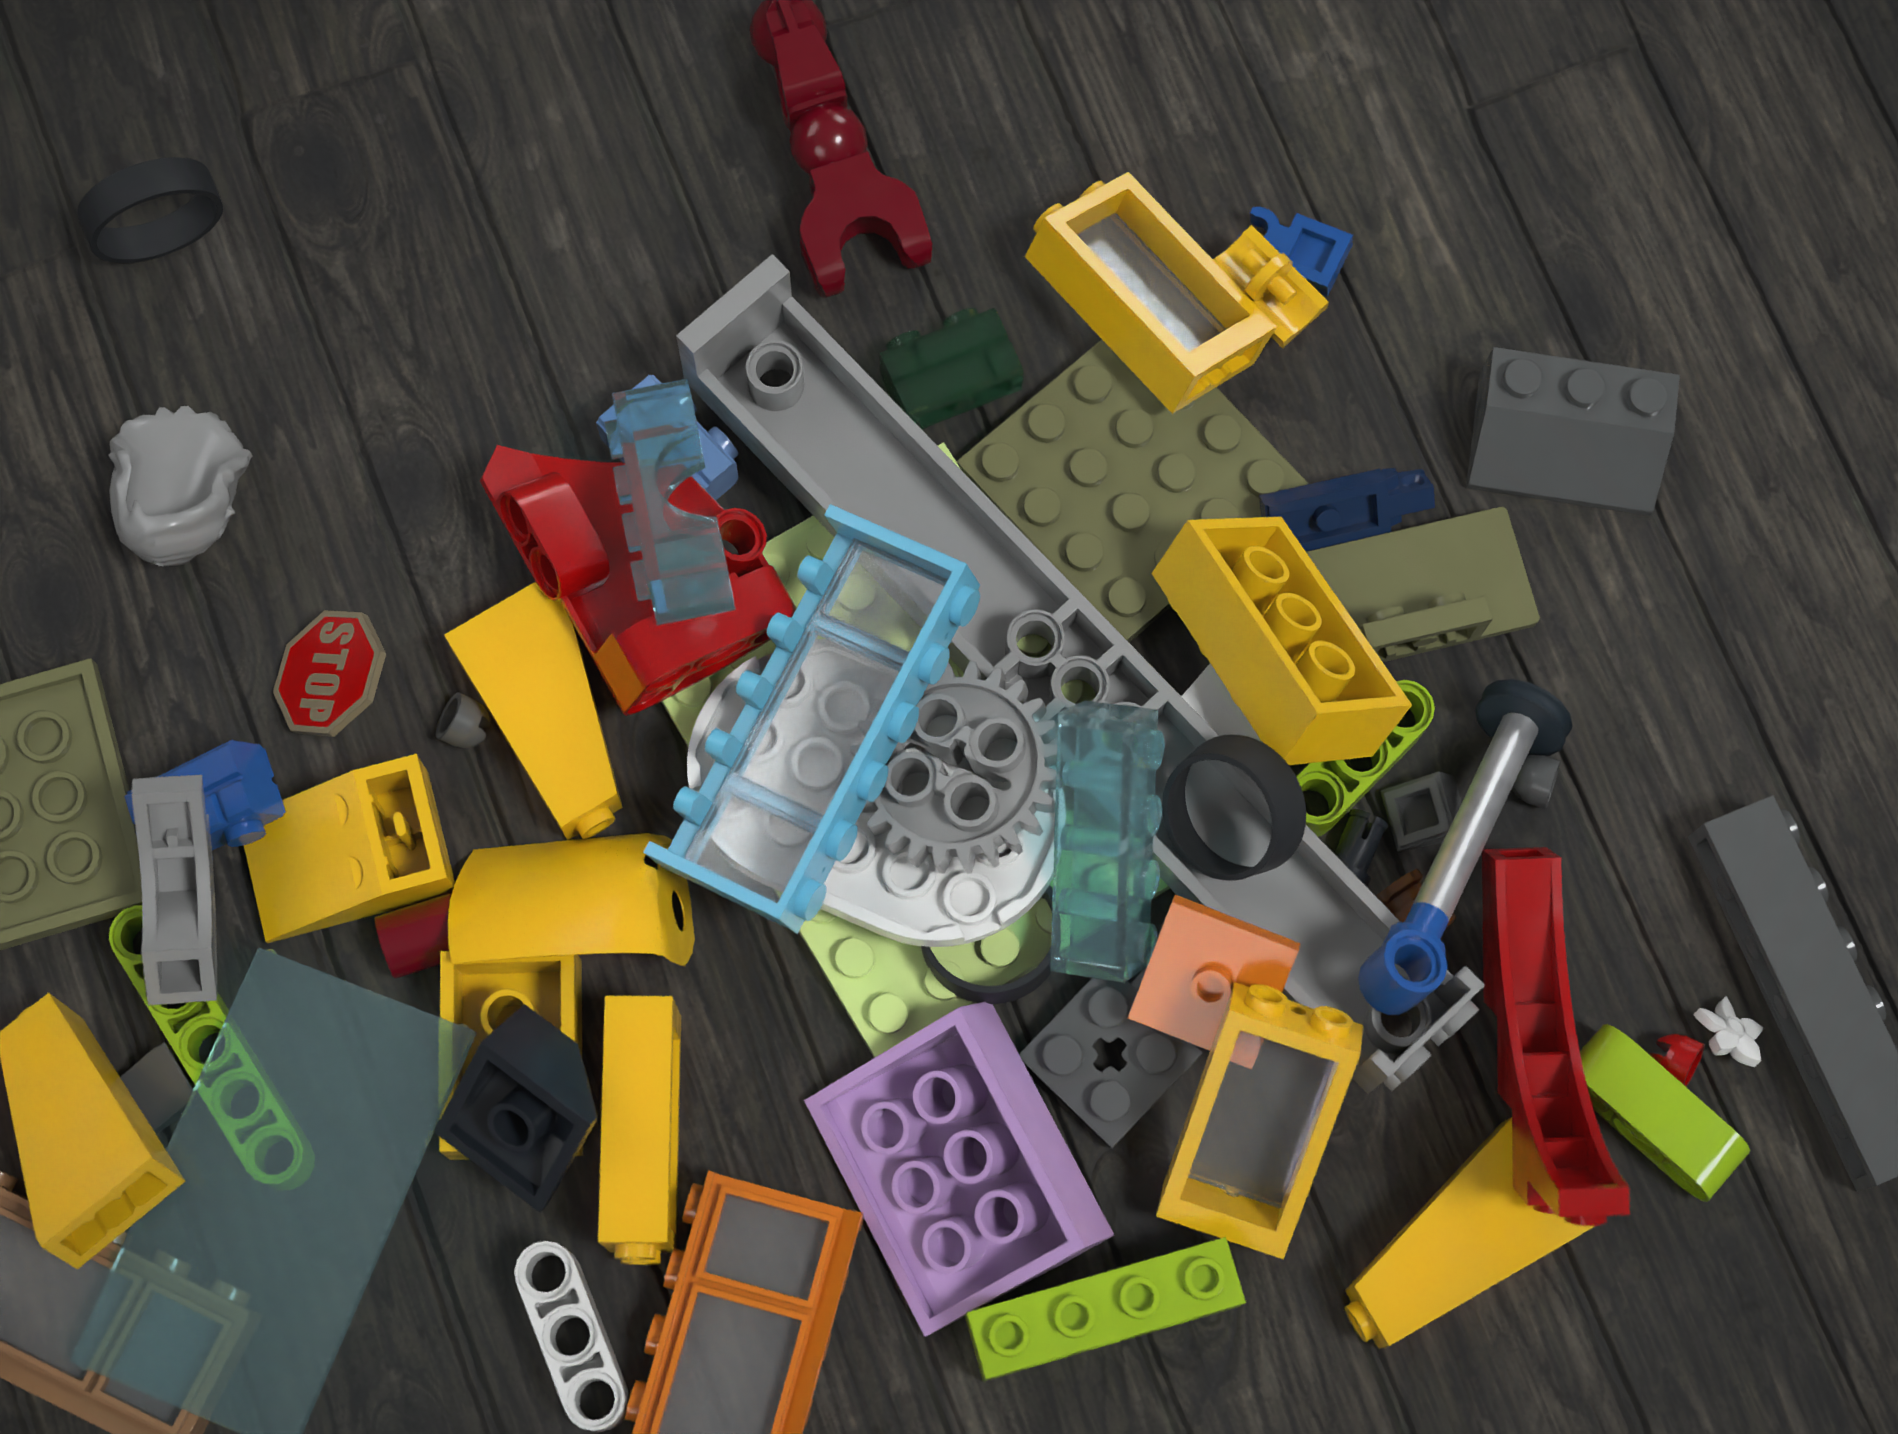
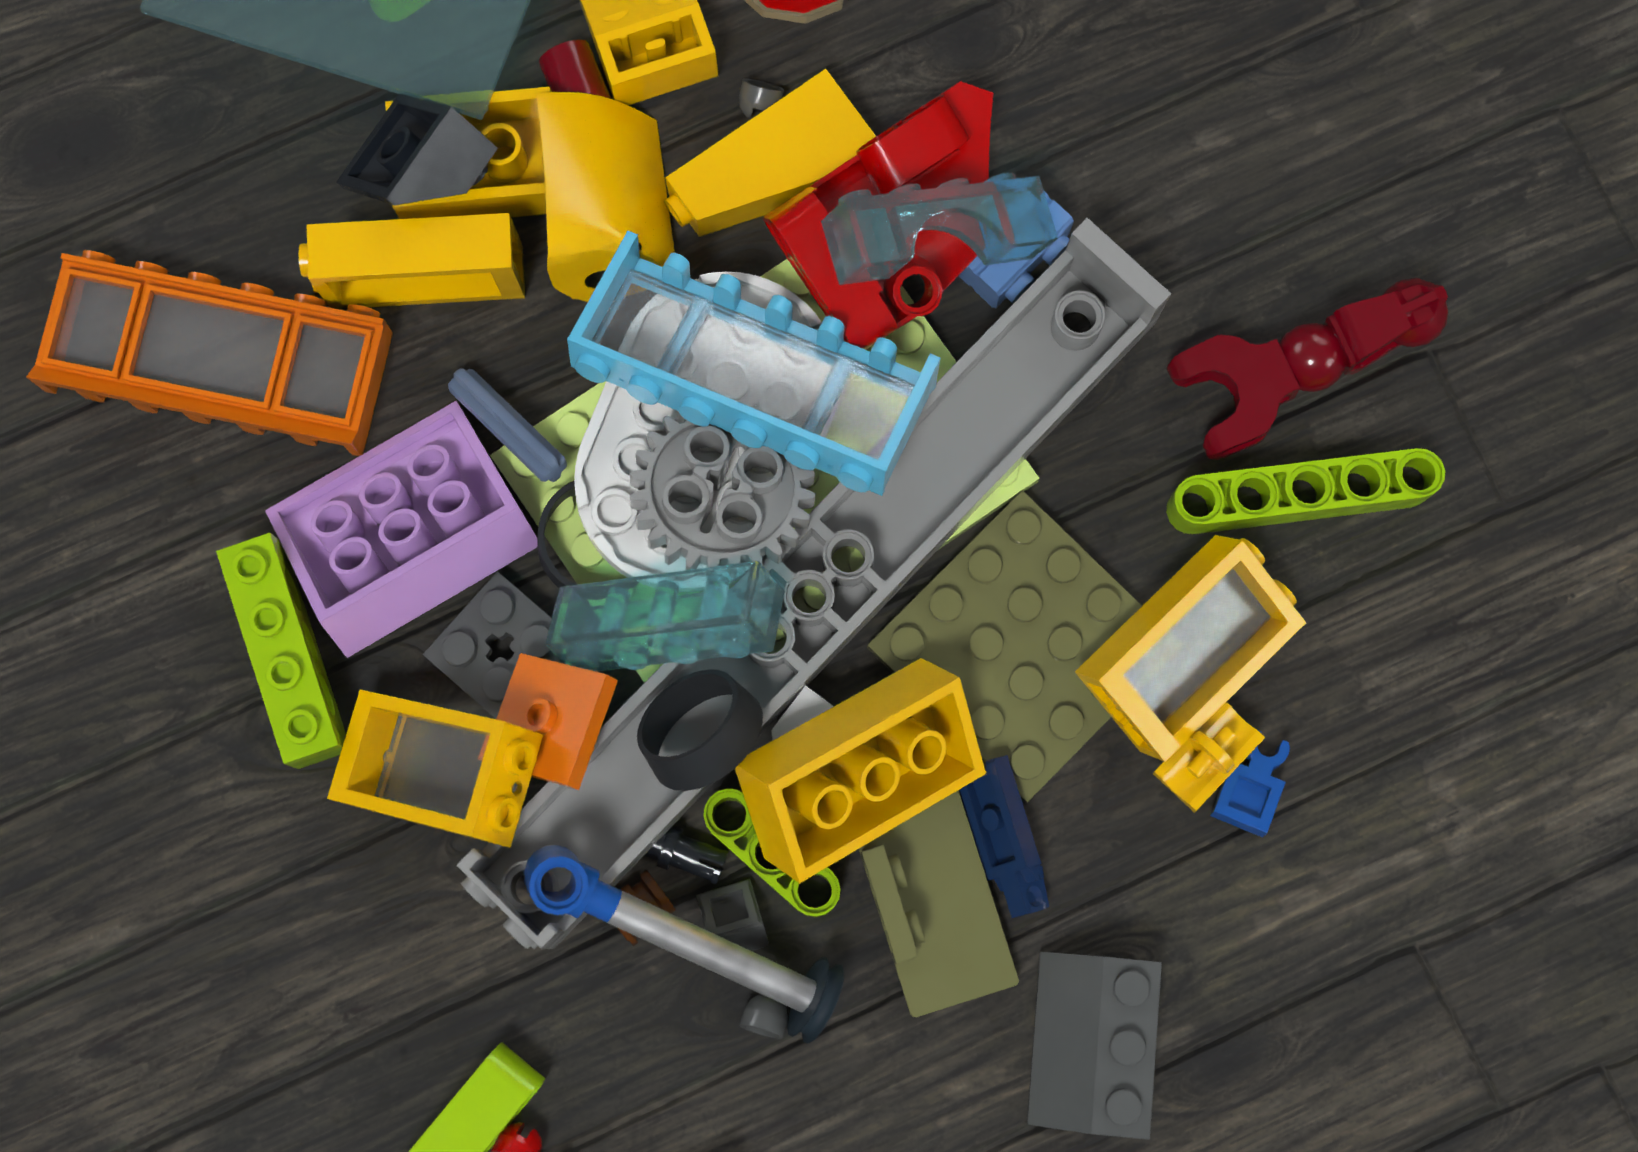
camera: 90 degrees right, 5 degrees up
white beam [514,1241,630,1432] -> none
clear green brick [879,308,1024,430] -> none
yellow slope [1345,1117,1595,1349] -> none
red arch [1482,847,1629,1226] -> none
none -> sand blue axle [448,368,567,482]
none -> lime beam [1166,448,1445,534]

